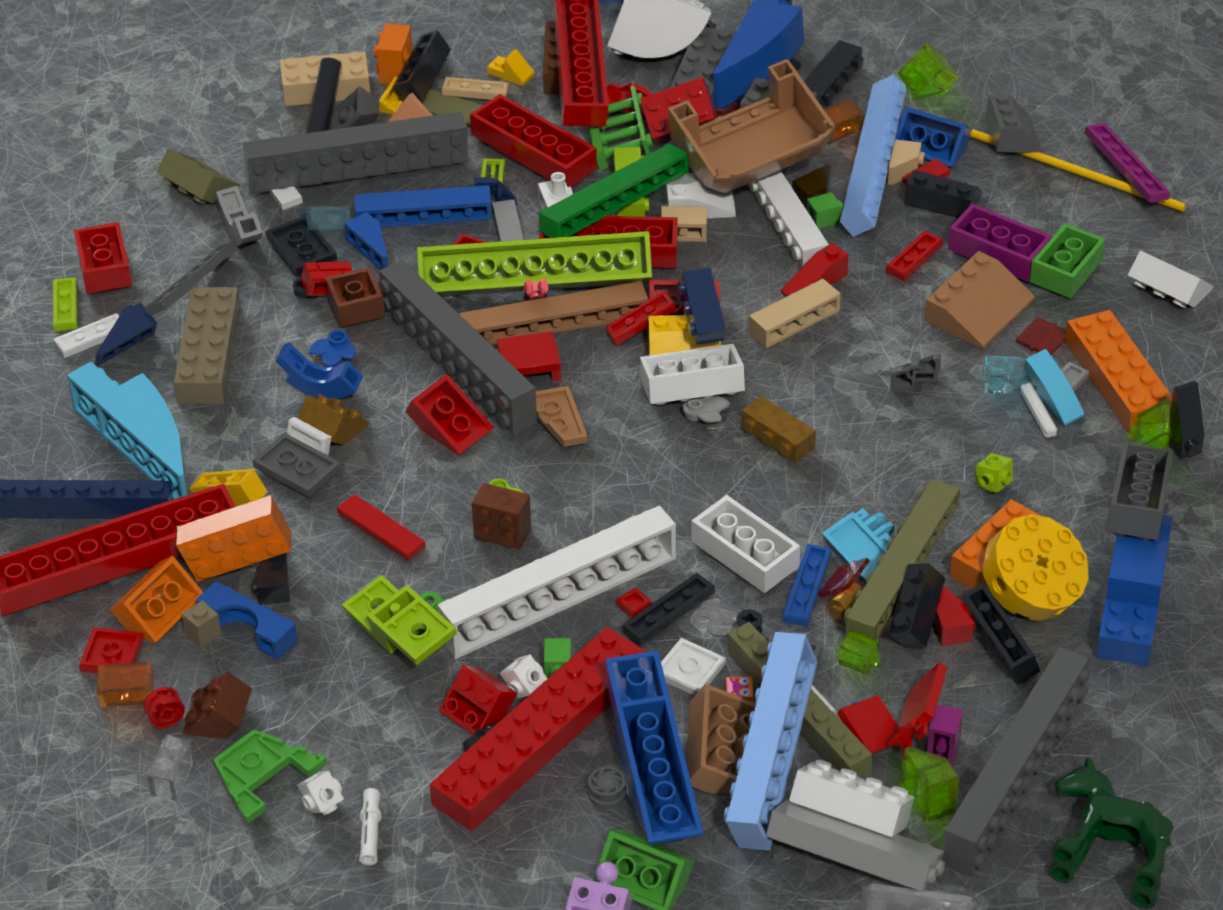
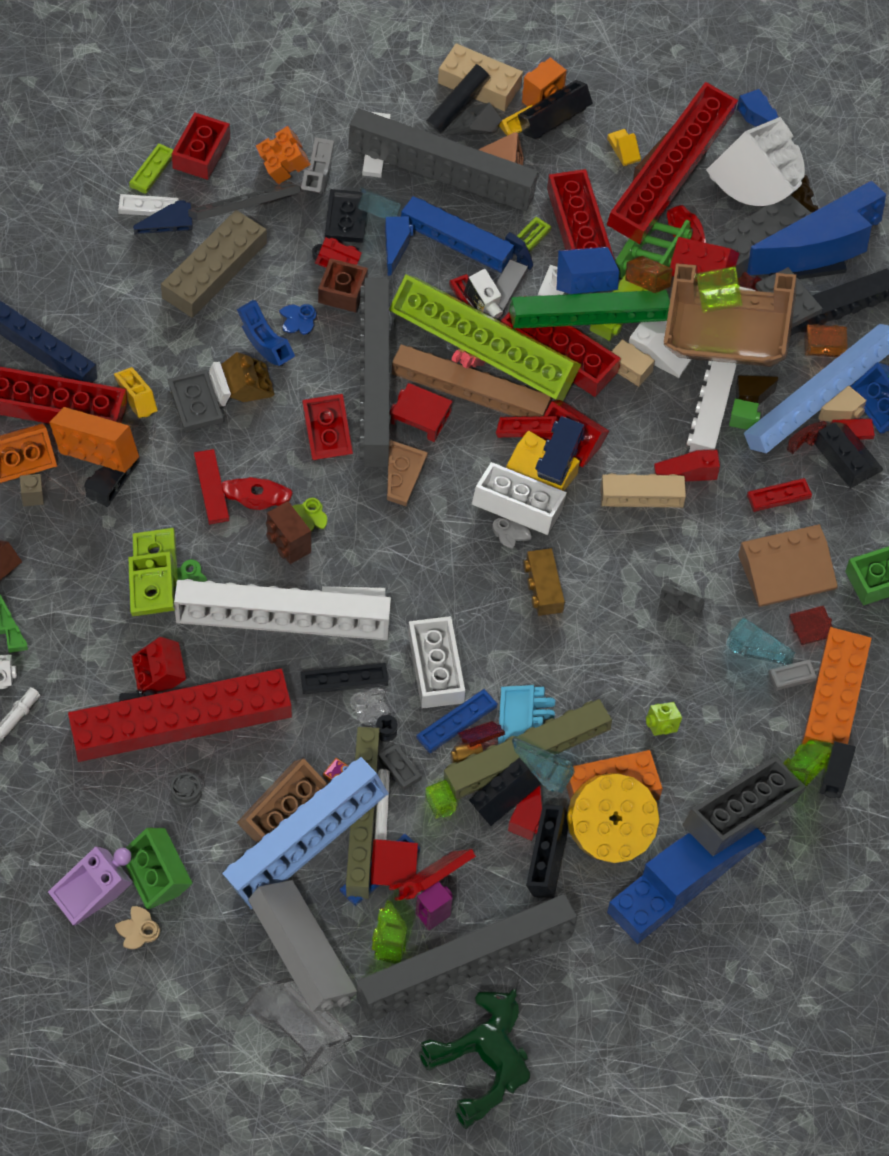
camera: 30 degrees right, 15 degrees up
medium azure slope [67,362,188,499] -> none
olive slope [157,149,240,204] -> none
blue arch [196,581,297,660] -> none
olive piece [422,89,483,127] -> none
tan tile [442,77,509,100] -> none
white brick [500,654,547,699] -> none
bright green brick [544,638,571,679] -> none
blue slope [605,650,703,845] -> none
red tile [616,587,652,619] -> none
white tile [661,638,726,696] -> none
white brick [789,760,915,837] -> none
magenta brick [948,204,1053,282] -> none
white axle [1020,383,1057,438] -> none
medium azure slope [1024,349,1085,427] -> none
none -> red piece [222,477,293,510]
none -> orange brick [256,126,311,184]
none -> white torso [463,269,503,319]
none -> clear light blue slope [512,737,575,793]
none -> blue slope [556,247,619,294]
none -> clear orange brick [625,256,672,293]
none -> clear neon green slope [697,266,743,313]
none -> clear red slope [787,421,827,454]

